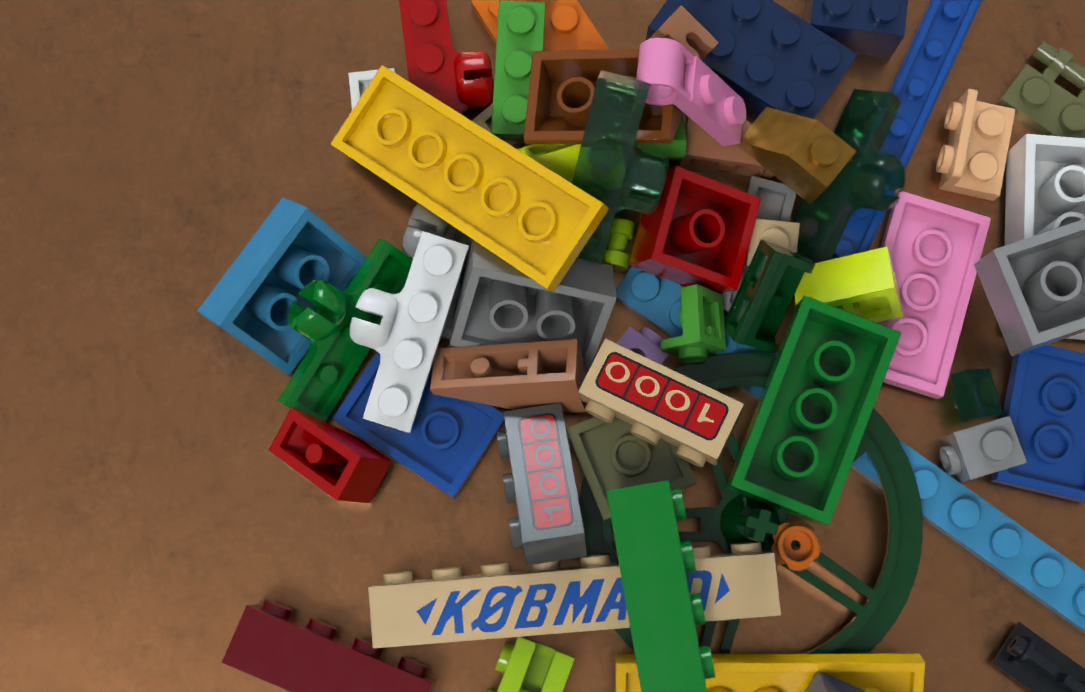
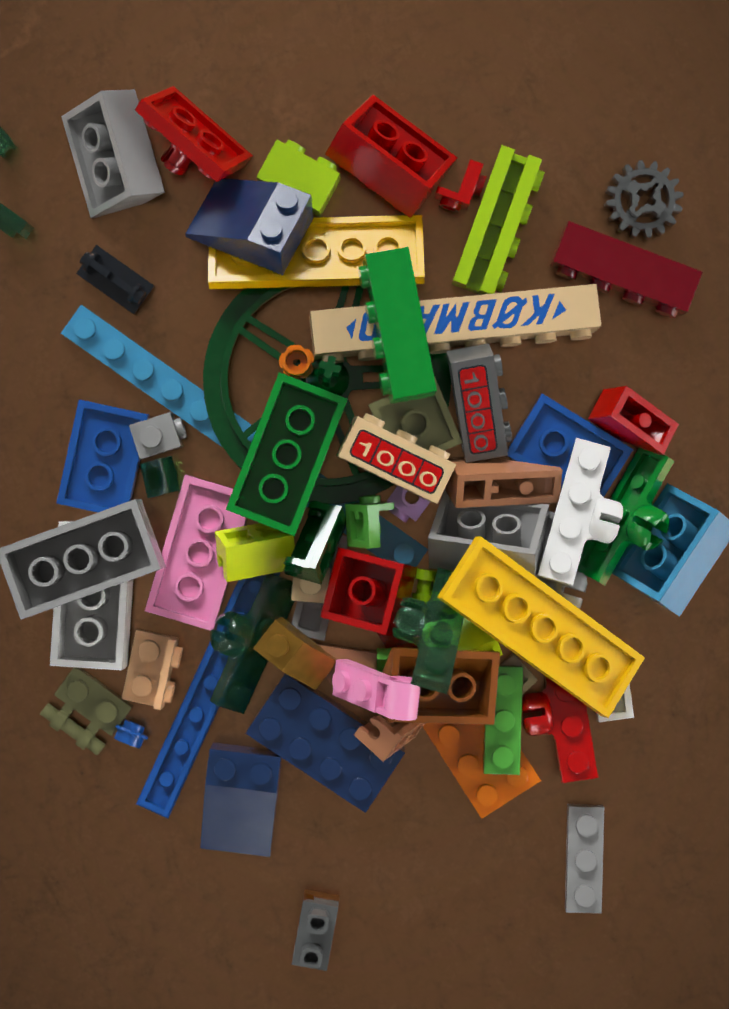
camera: 175 degrees right, 10 degrees up
none -> blue plate [114,719,148,749]

